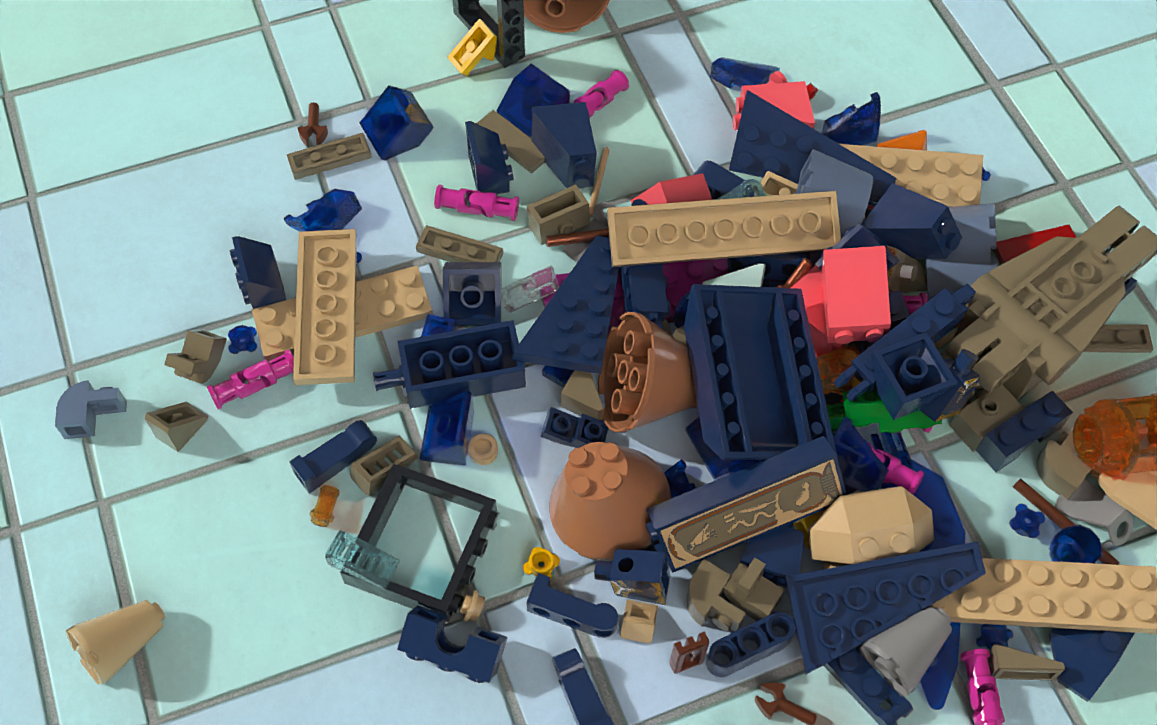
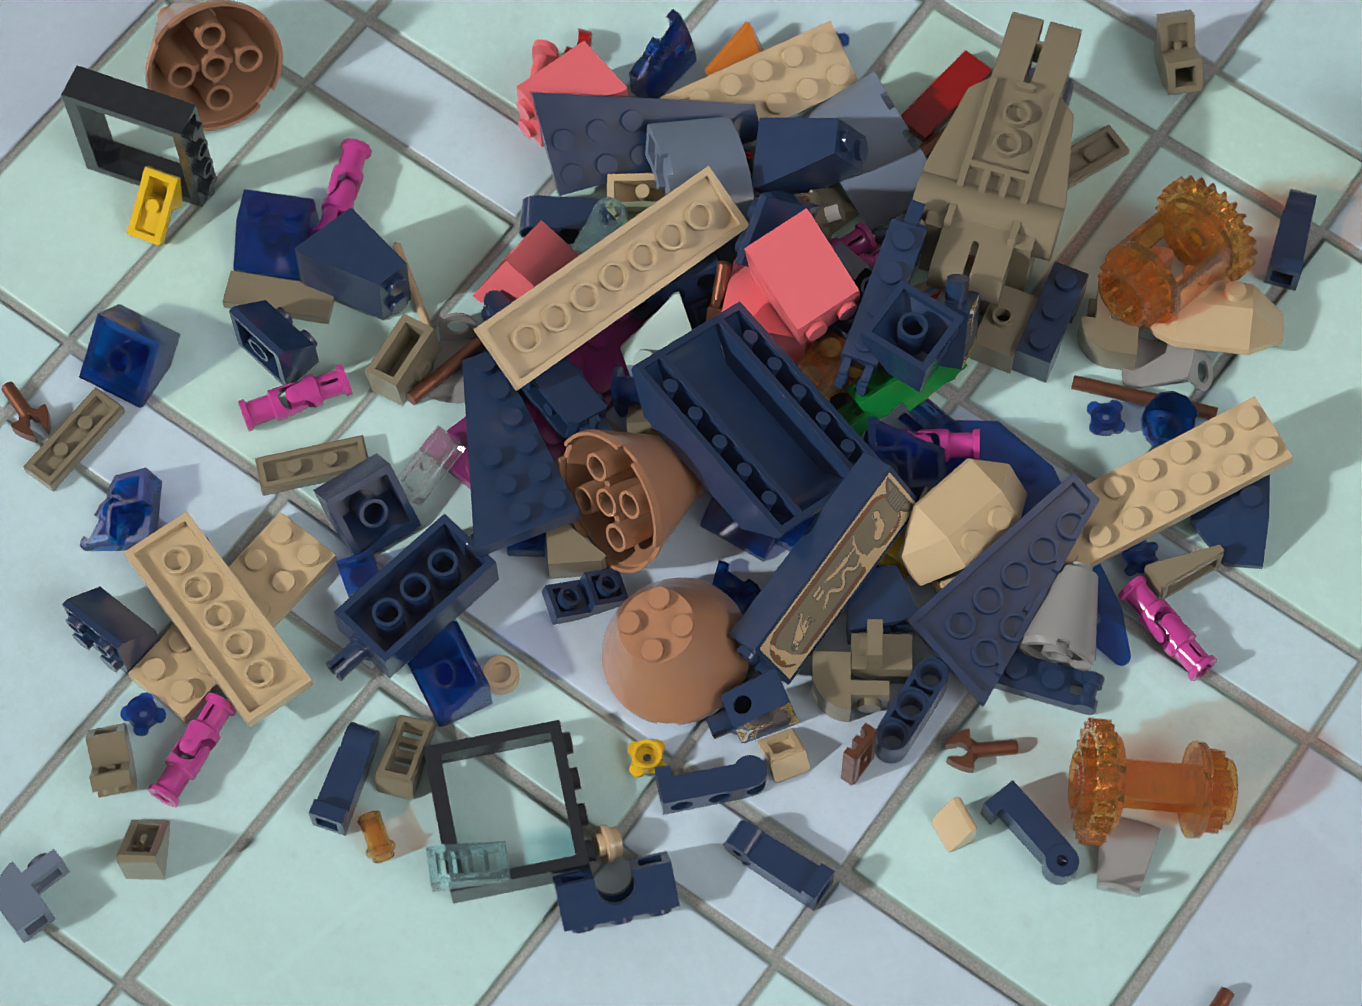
camera: 30 degrees left, 5 degrees up
clear blue slope [710,57,780,89] -> none

